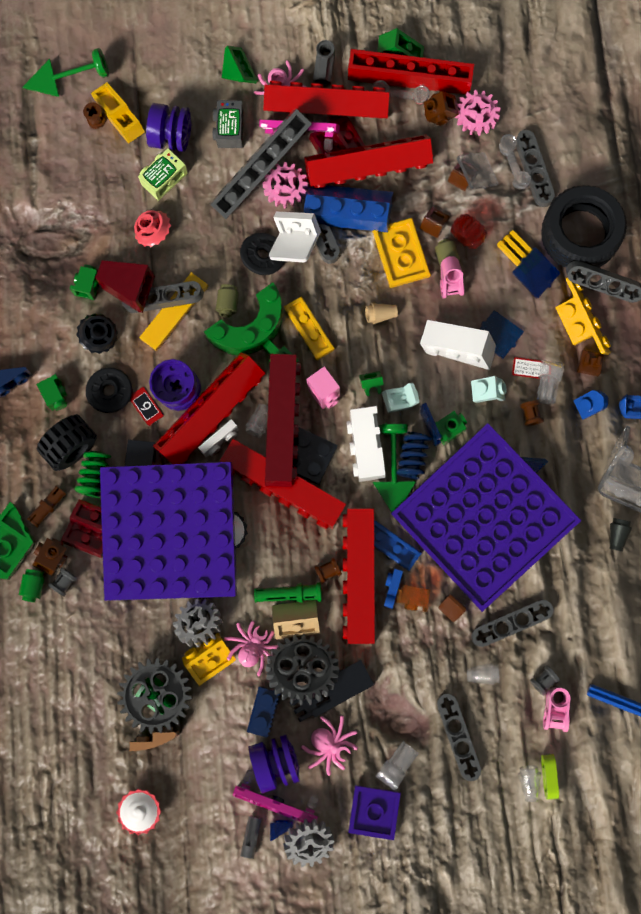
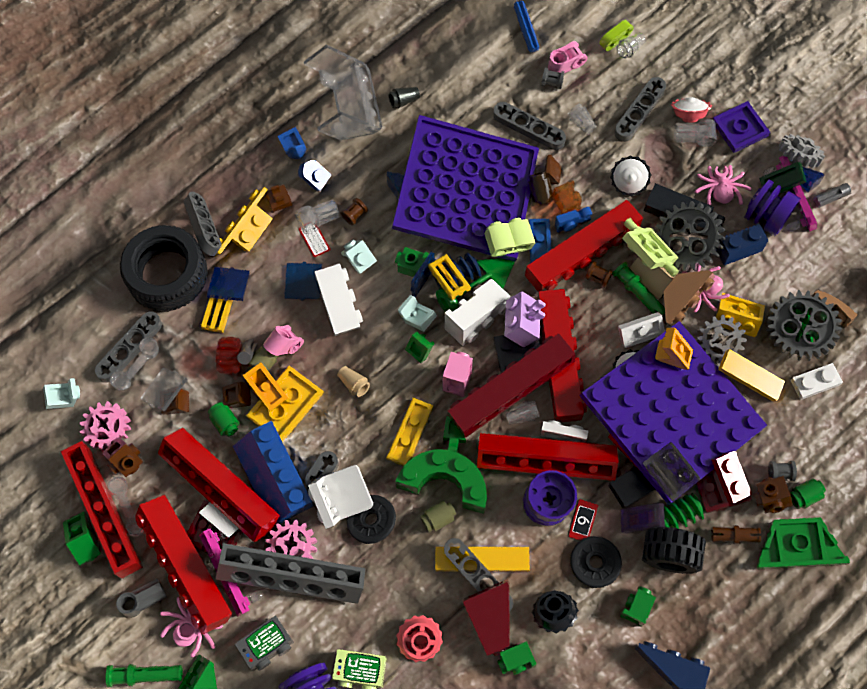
camera: 130 degrees left, 10 degrees down
none -> light aqua bracket [43,378,80,409]
none -> green pin [106,664,183,688]
none -> white sticker [199,502,239,537]
none -> green brick [208,402,240,437]
none -> flat silver piece [237,339,258,364]
none -> light orange slope [243,362,288,412]
none -> yellow tile [428,254,471,301]
none -> yellowish green brick [484,218,535,257]
none -> lavender brick [504,291,545,347]
none -> dark brown brick [528,172,554,205]
none -> white piece [610,155,652,197]
none -> white plate [618,312,665,348]
none -> clear purple tile [621,503,665,534]
none -> yellowish green plate [622,218,679,277]
none -> clear smoke bracket [643,442,701,501]
none -> light orange slope [655,328,693,370]
none -> medium nougat slope [663,270,715,327]
none -> piece [671,97,712,122]
none -> plate [712,451,752,503]
none -> yellow tile [718,349,785,402]
none -> dark green tile [759,161,807,193]
none -> white plate [790,363,843,400]

